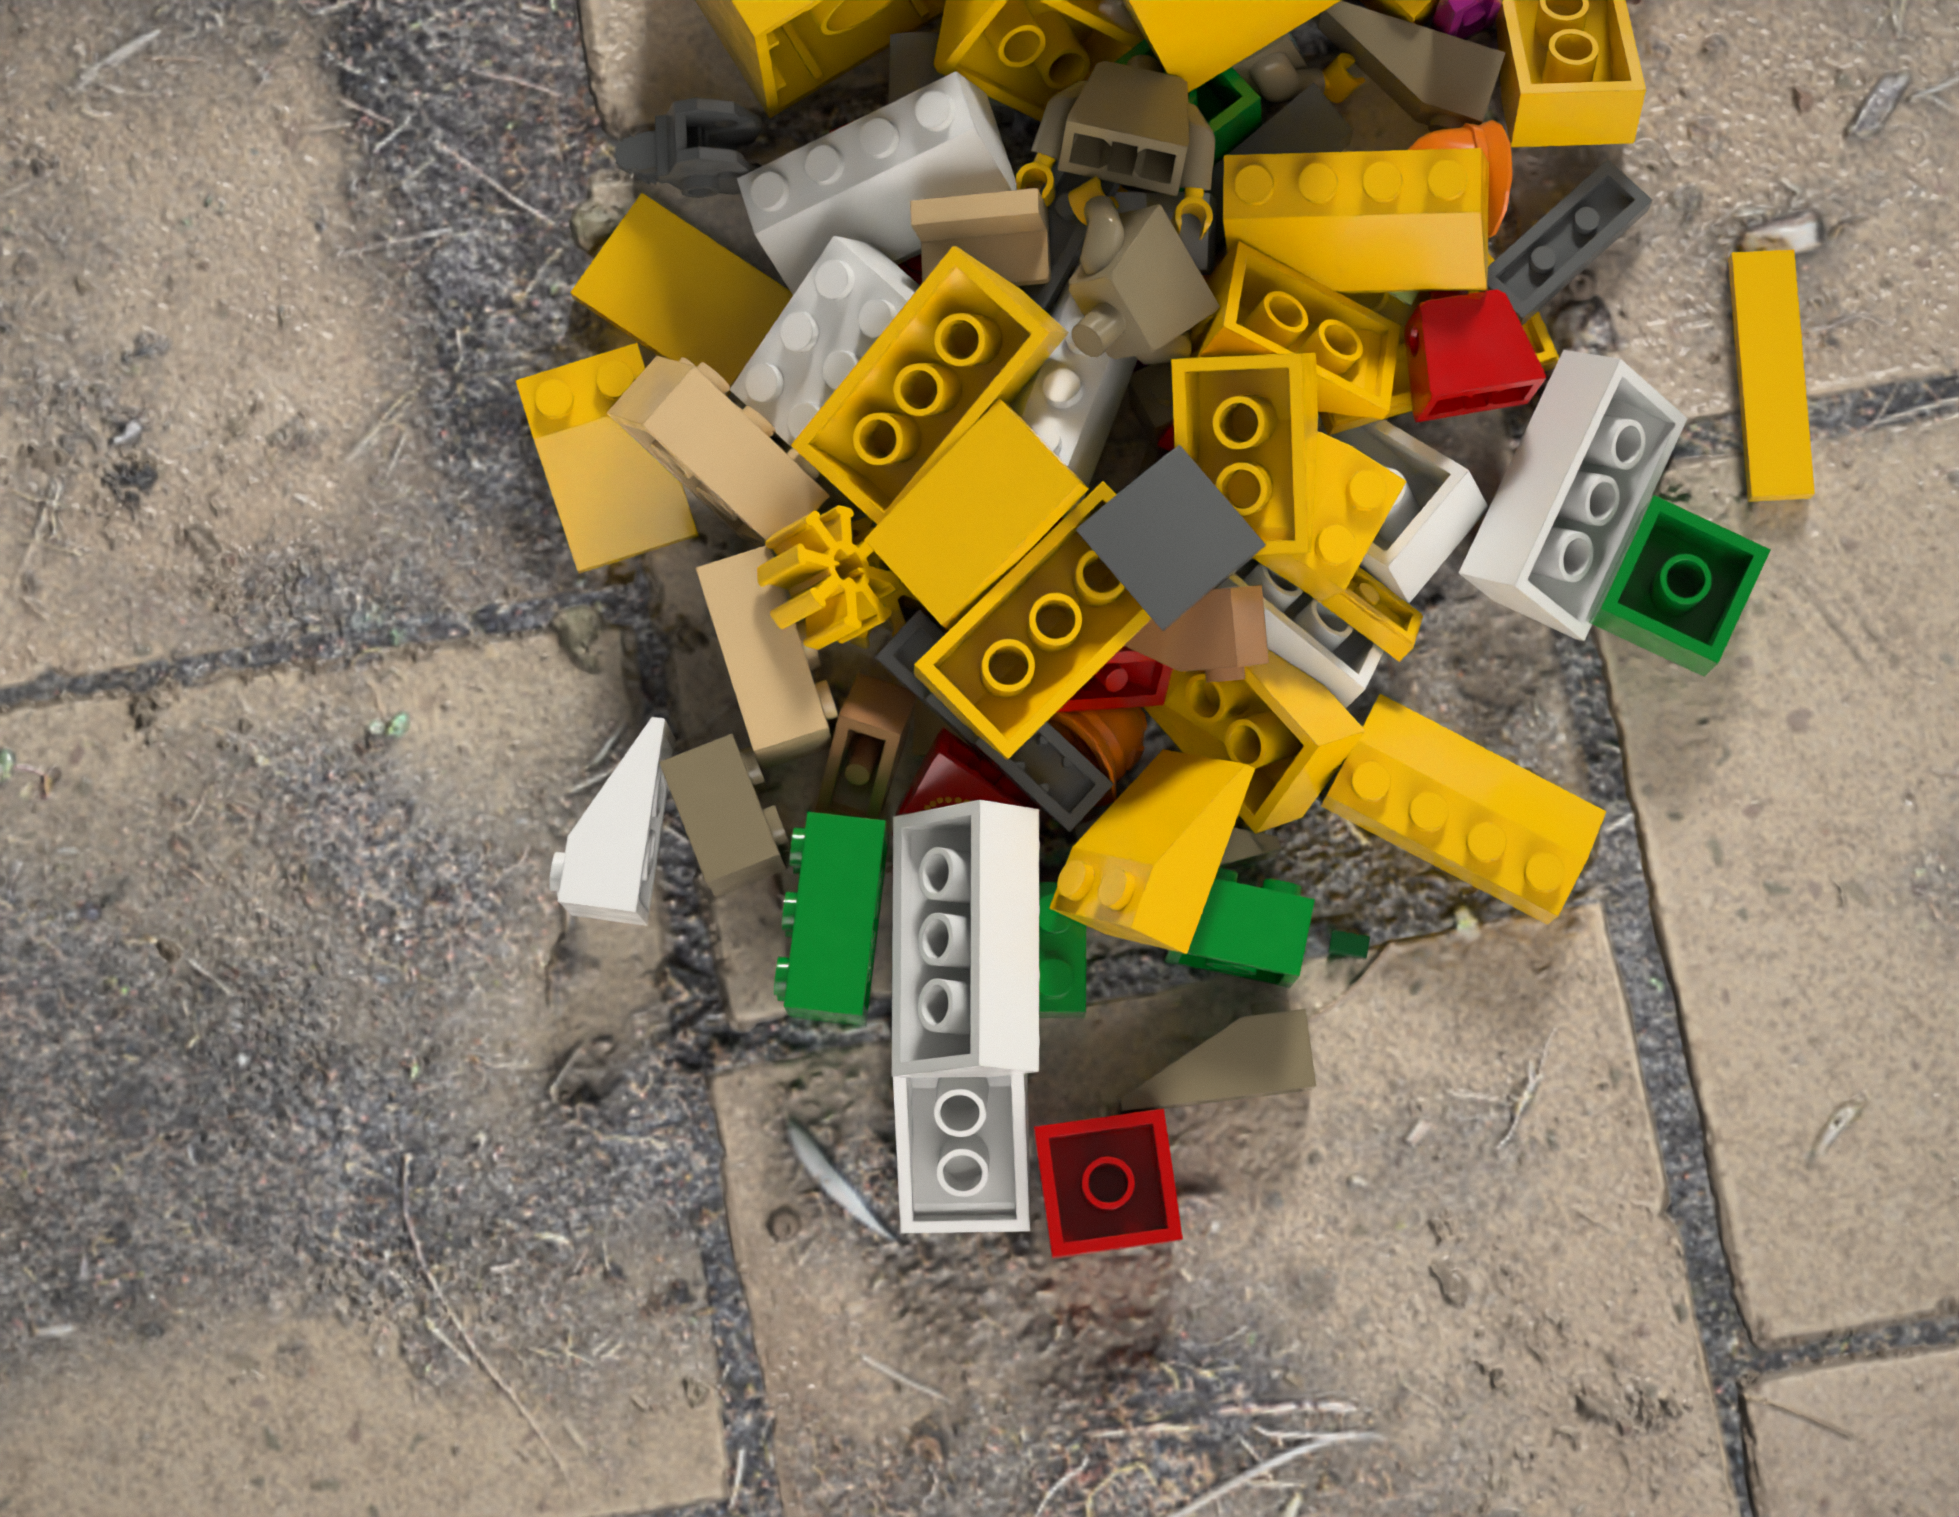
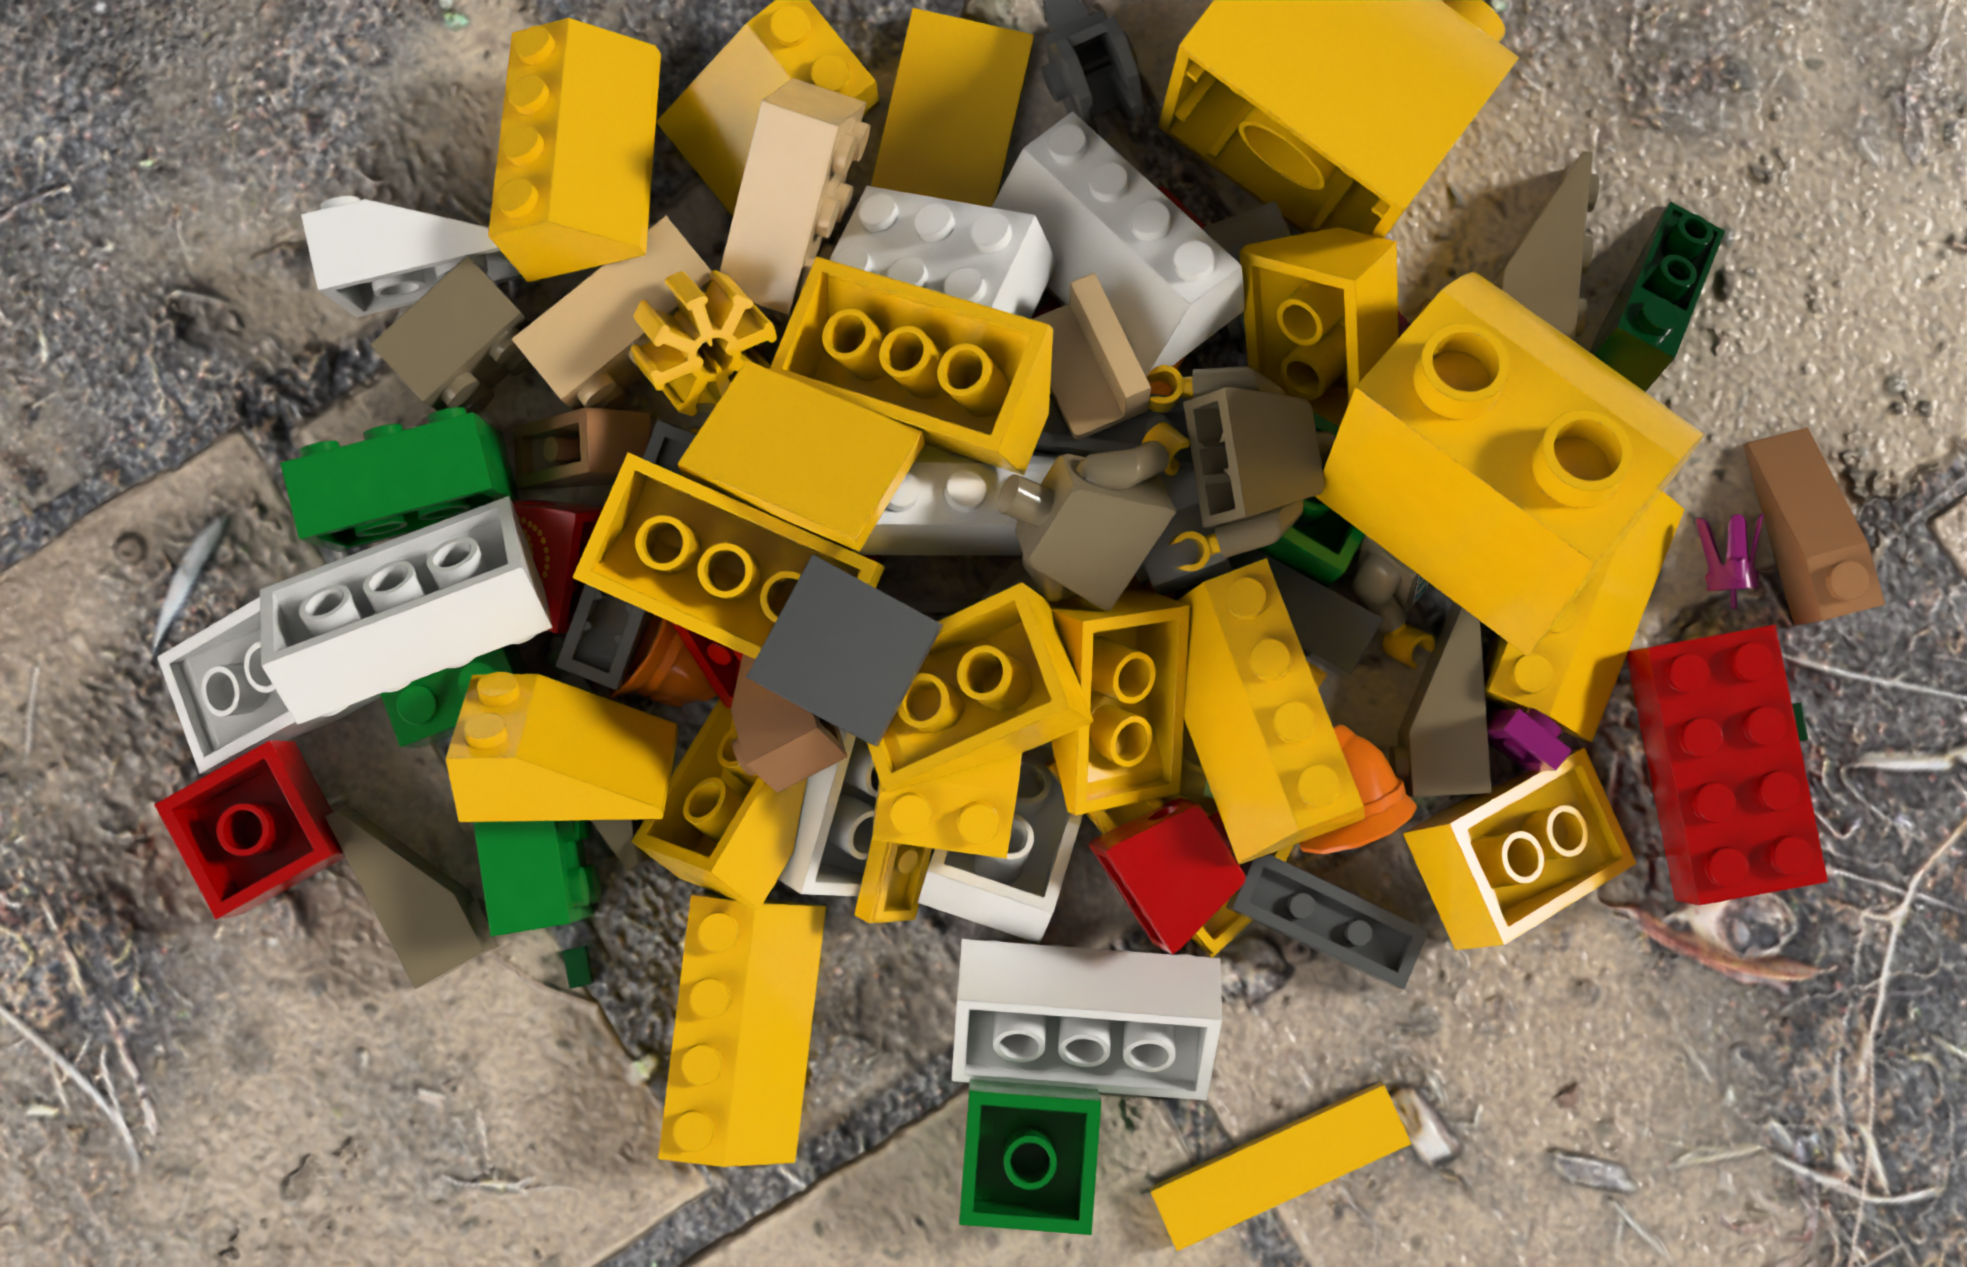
camera: 70 degrees right, 5 degrees up
none -> yellow slope [488,18,661,282]

